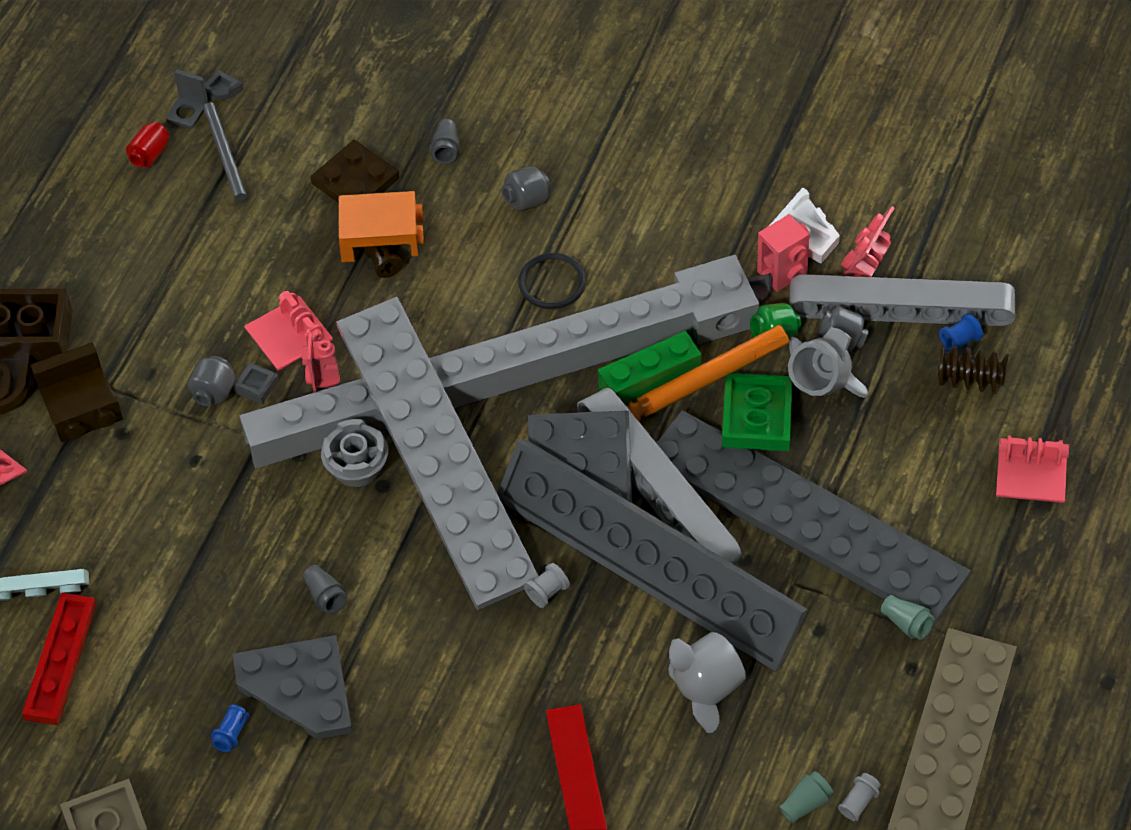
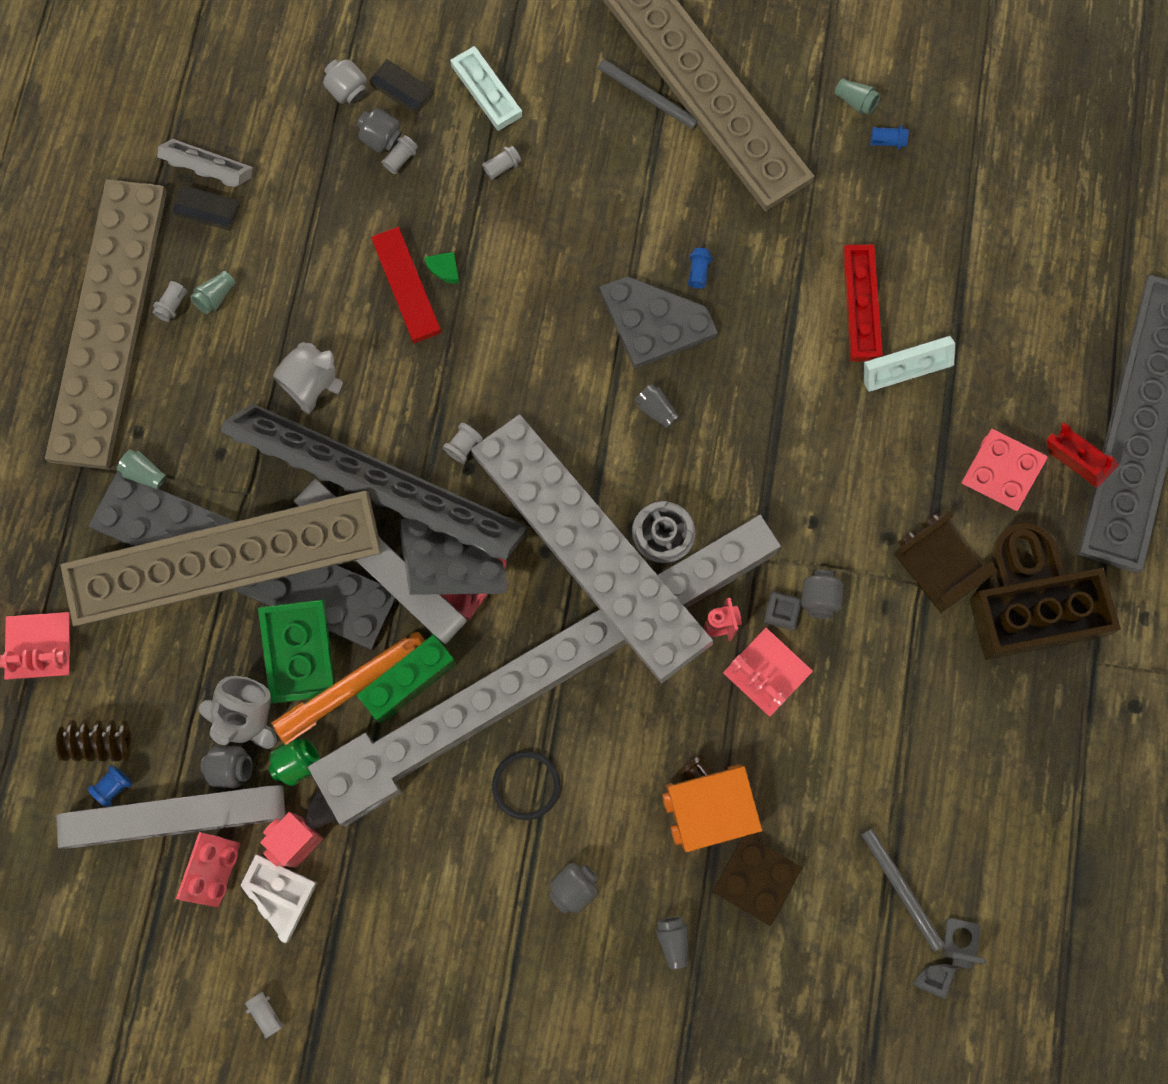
camera: 165 degrees right, 20 degrees up
red brick [126,122,169,168] -> none
none -> dark tan plate [60,491,382,626]
none -> light grey pin [245,992,284,1039]
none -> green tile [424,252,459,284]

